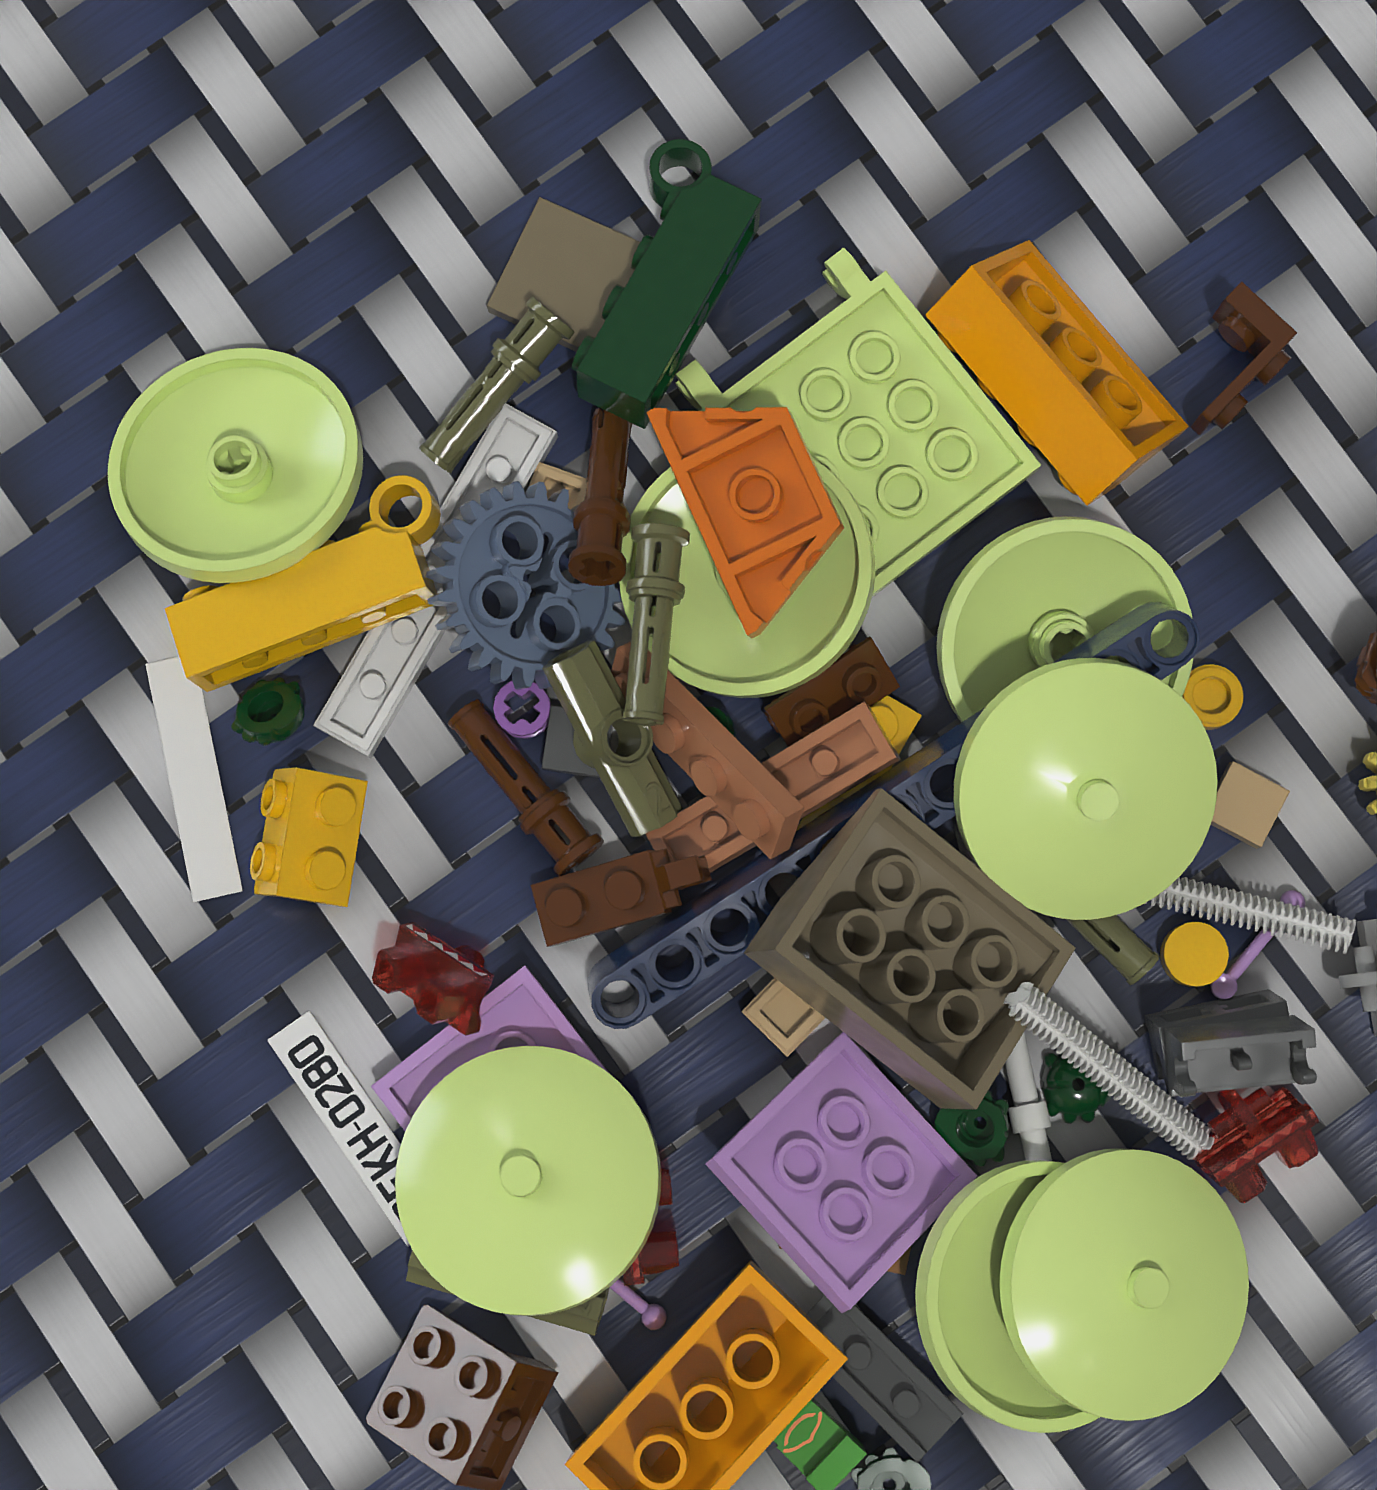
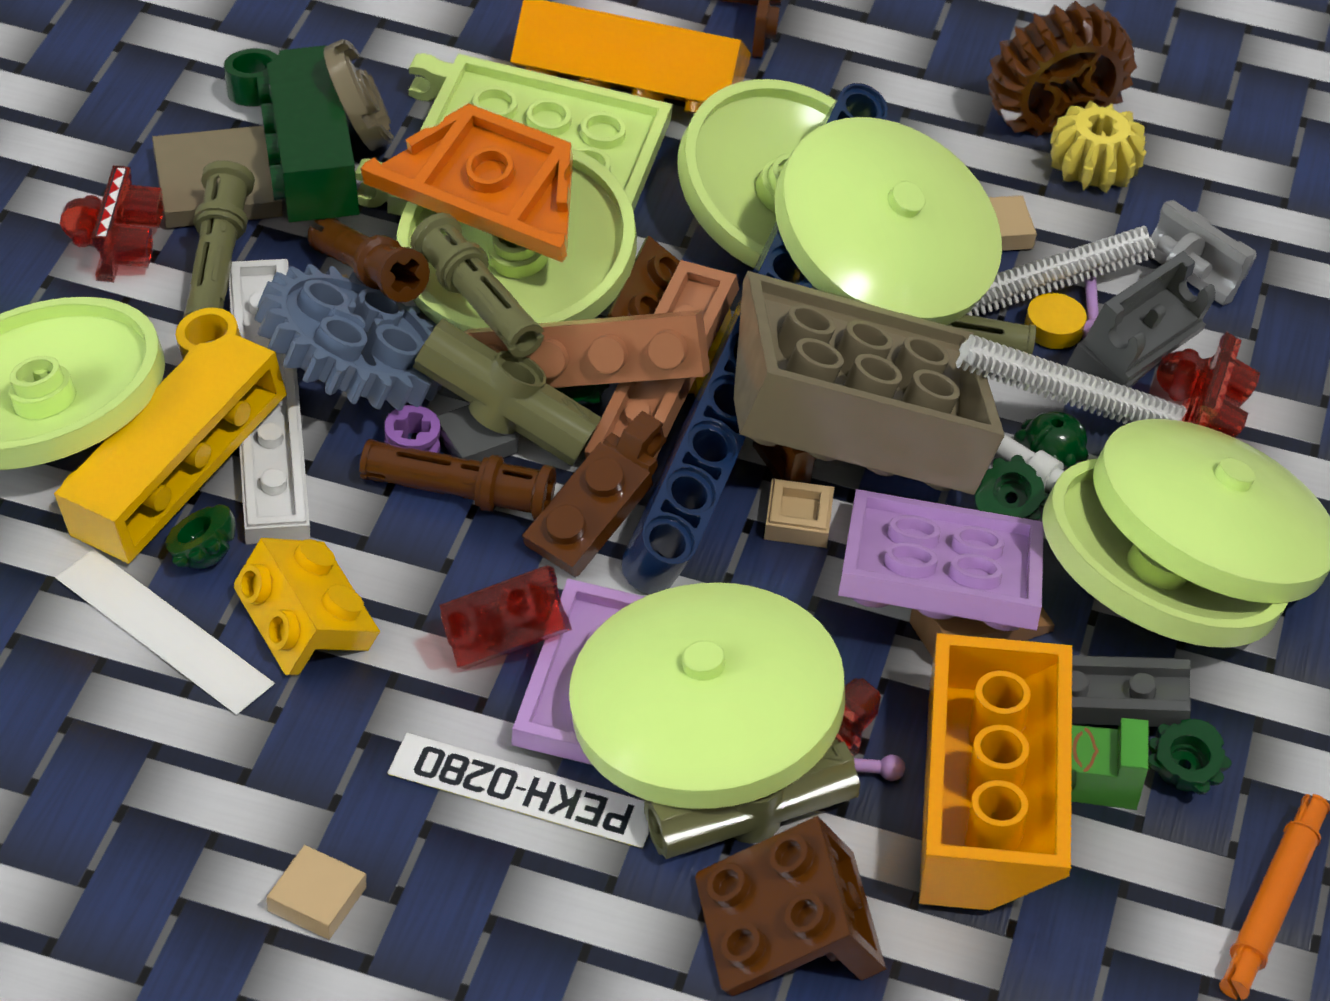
camera: 45 degrees left, 35 degrees down
none -> clear red hips [60,165,164,283]
none -> tan tile [267,845,366,940]
none -> dark tan tile [324,39,394,151]

